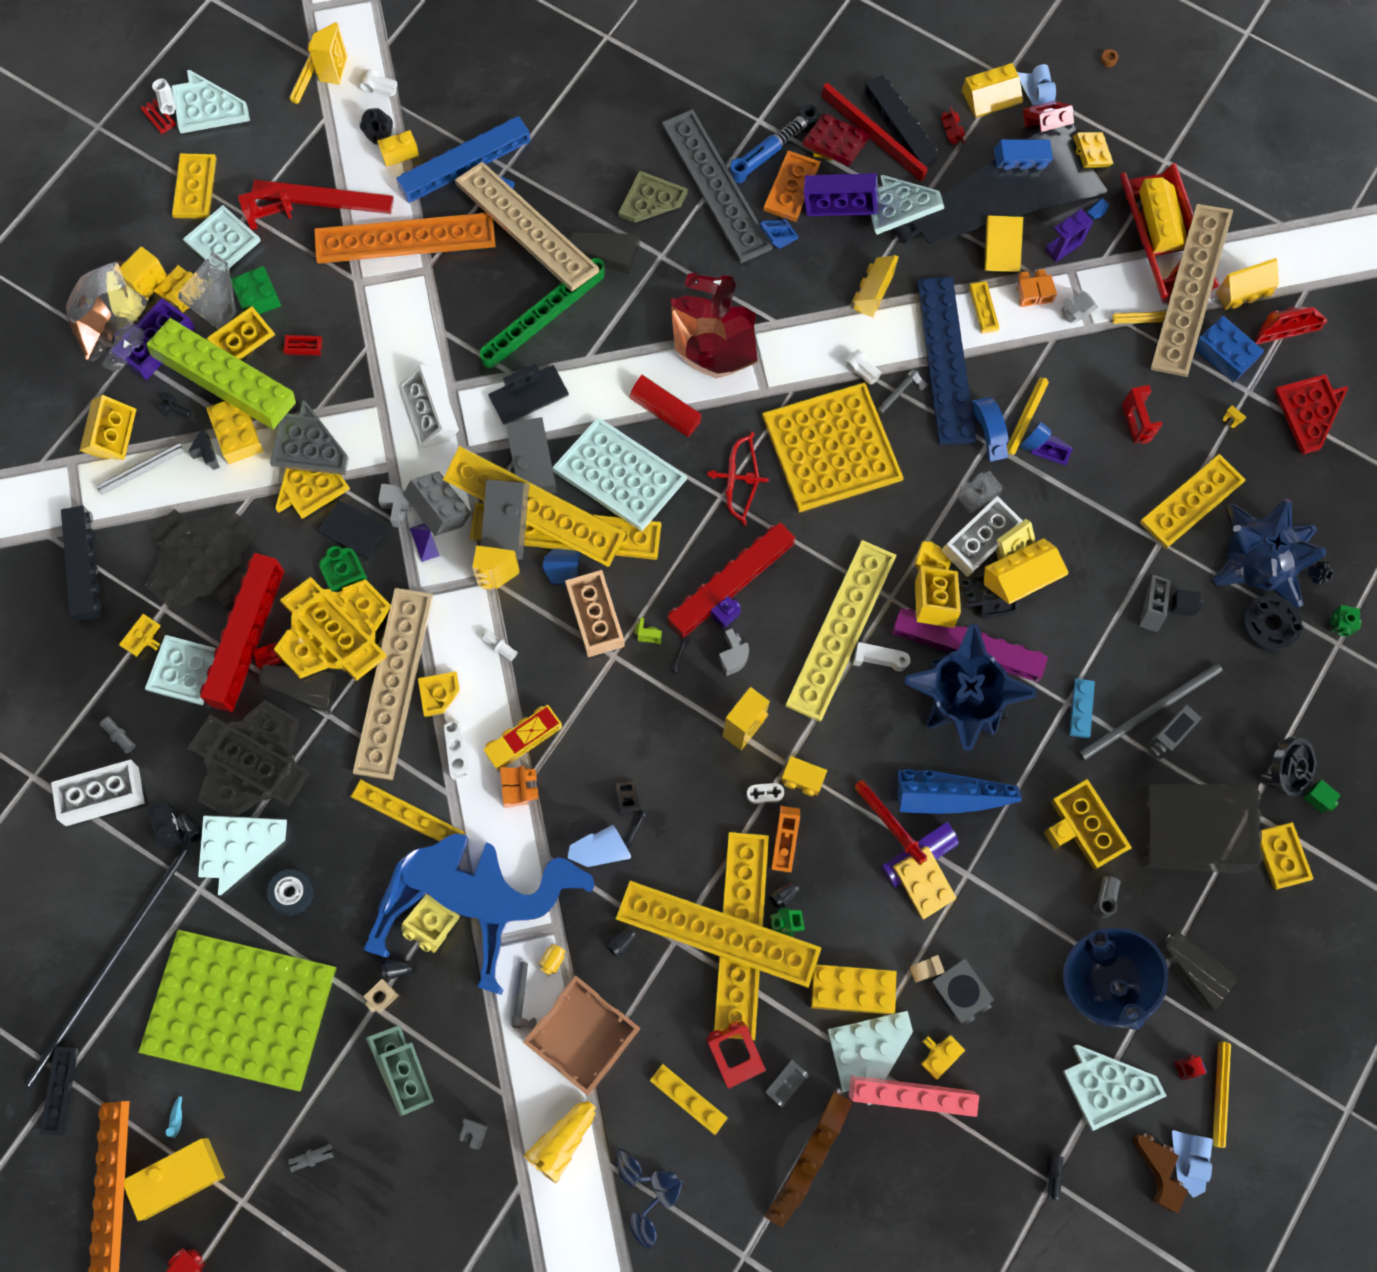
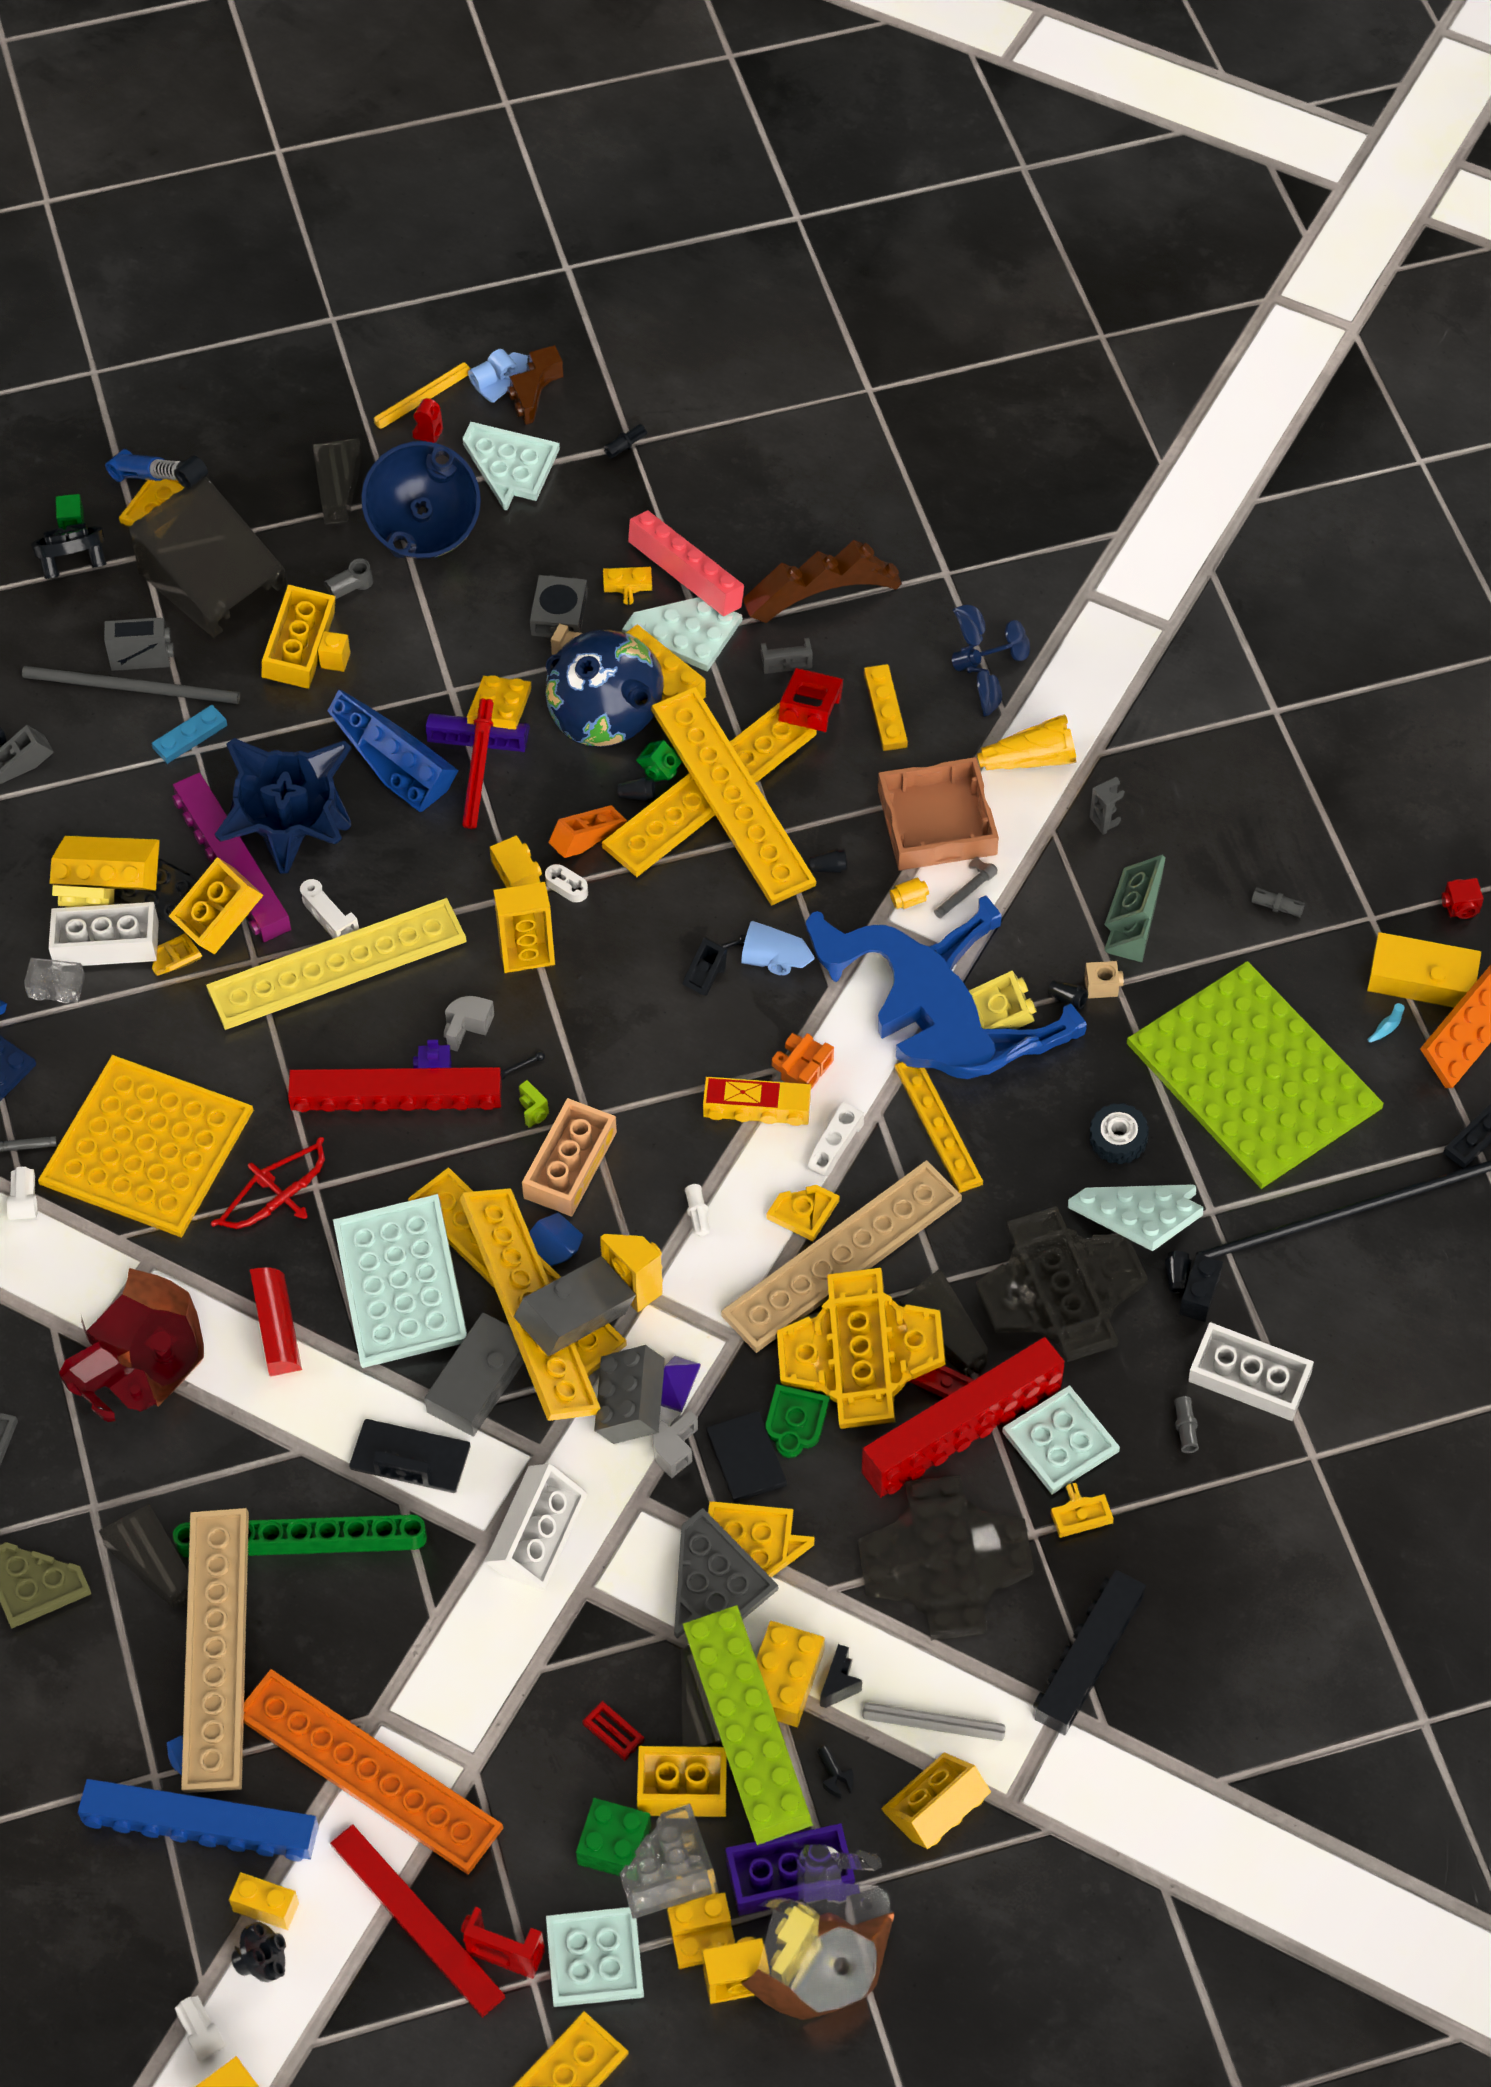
camera: 135 degrees left, 15 degrees down
none -> piece [105,449,208,489]
none -> dark blue piece [545,629,663,747]

